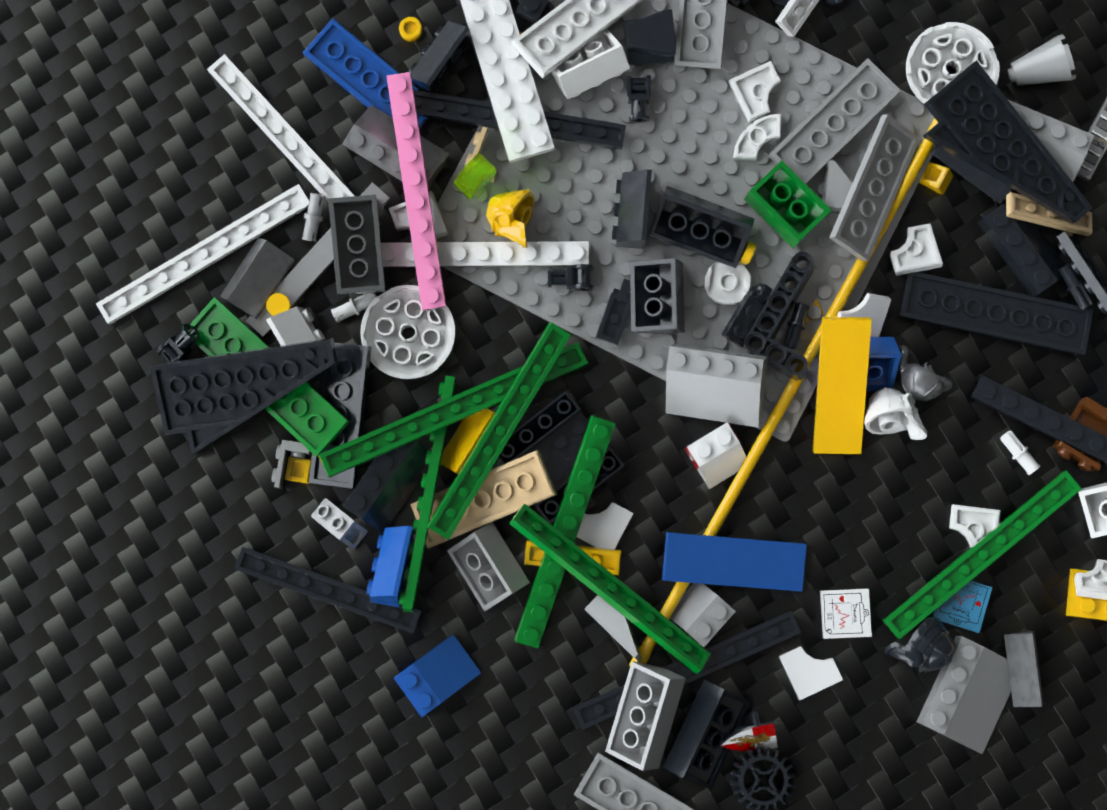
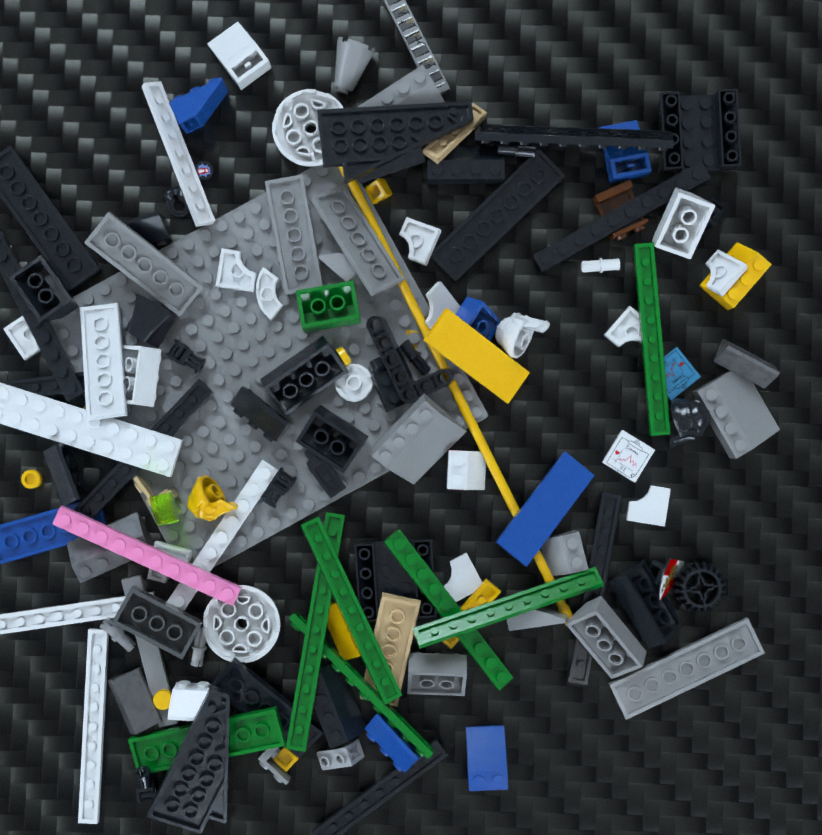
camera: 55 degrees left, 5 degrees up
flat silver piece [898,345,952,401] -> none

